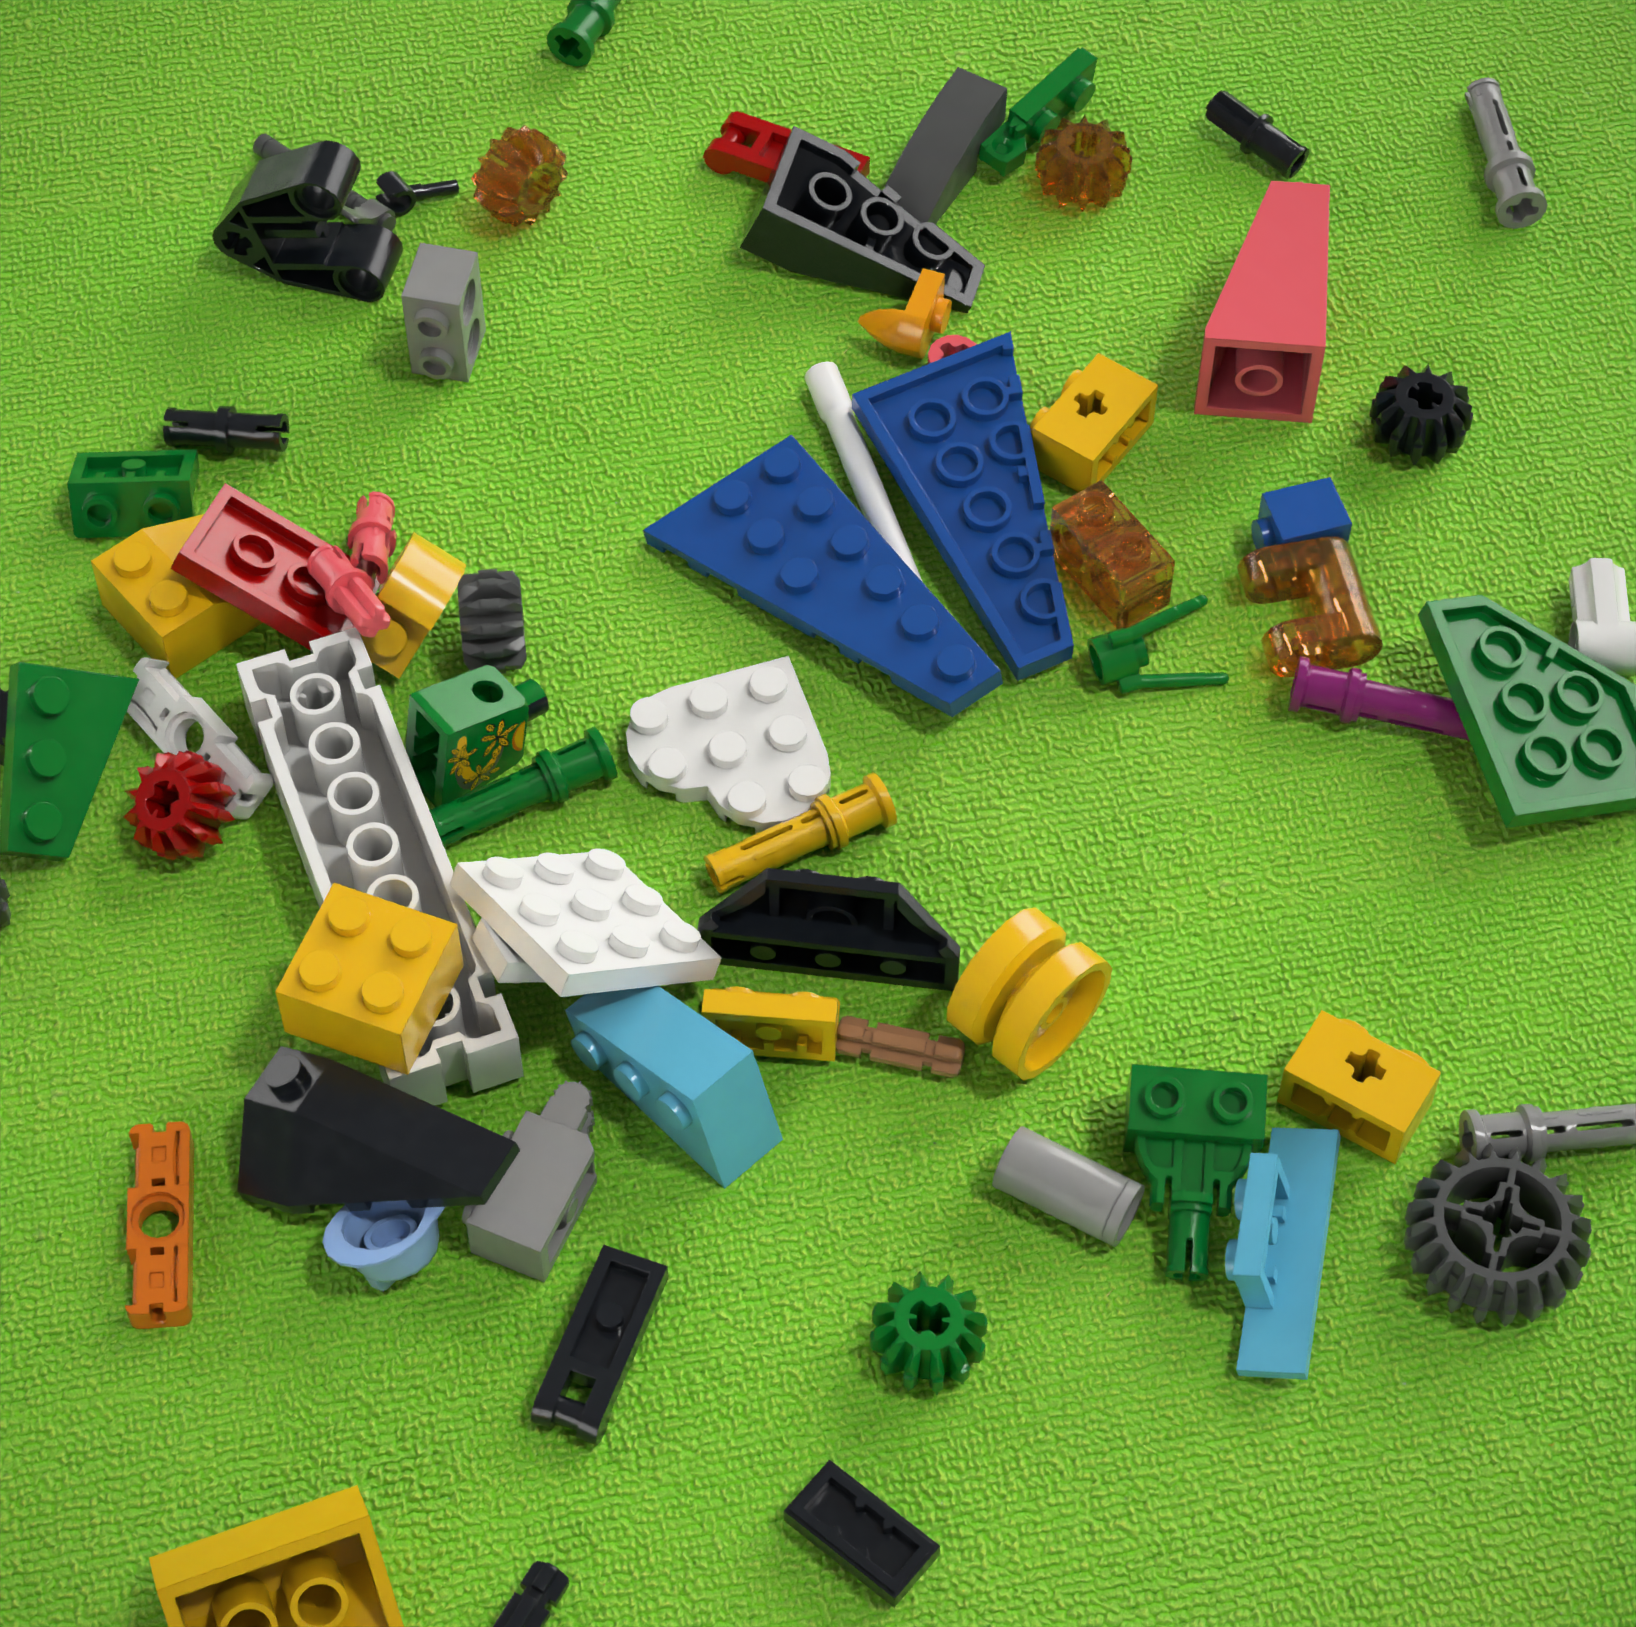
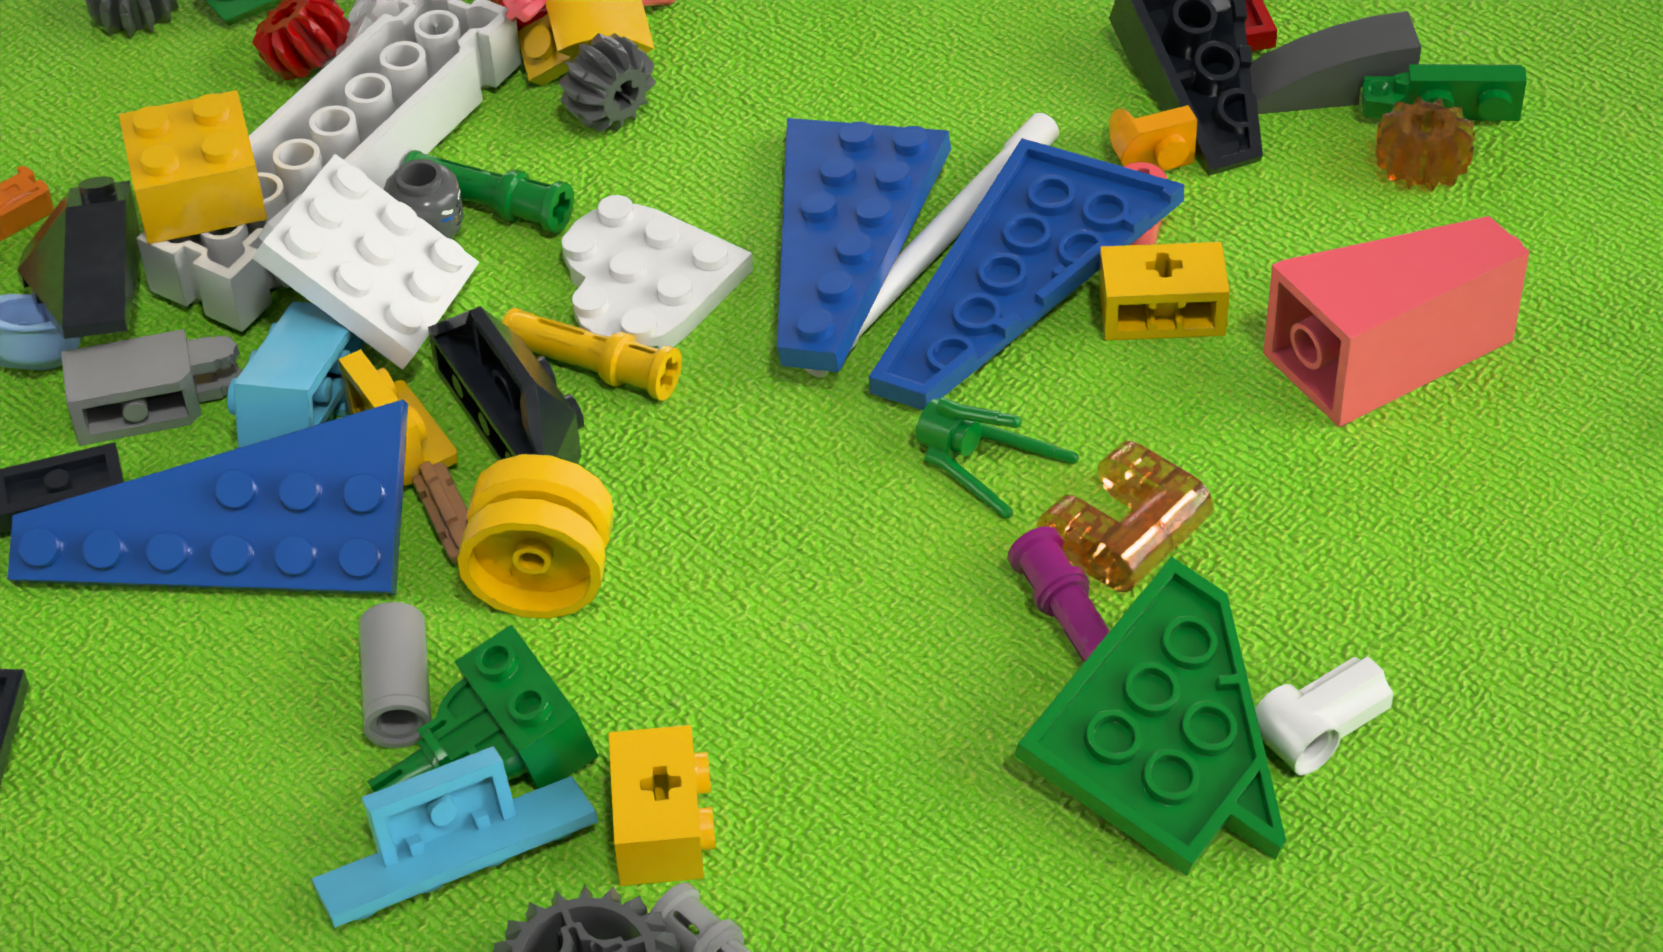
camera: 55 degrees right, 10 degrees down
green torso [405,665,549,807] -> none
green gear [869,1271,988,1395] -> none
clear orange brick [1050,480,1175,629] -> none
black axle [1205,90,1309,179] -> none
blue brick [1251,477,1352,576] -> none
black gear [1369,363,1473,466] -> none
none -> blue wing [7,399,408,595]
none -> dark grey head [383,159,464,239]

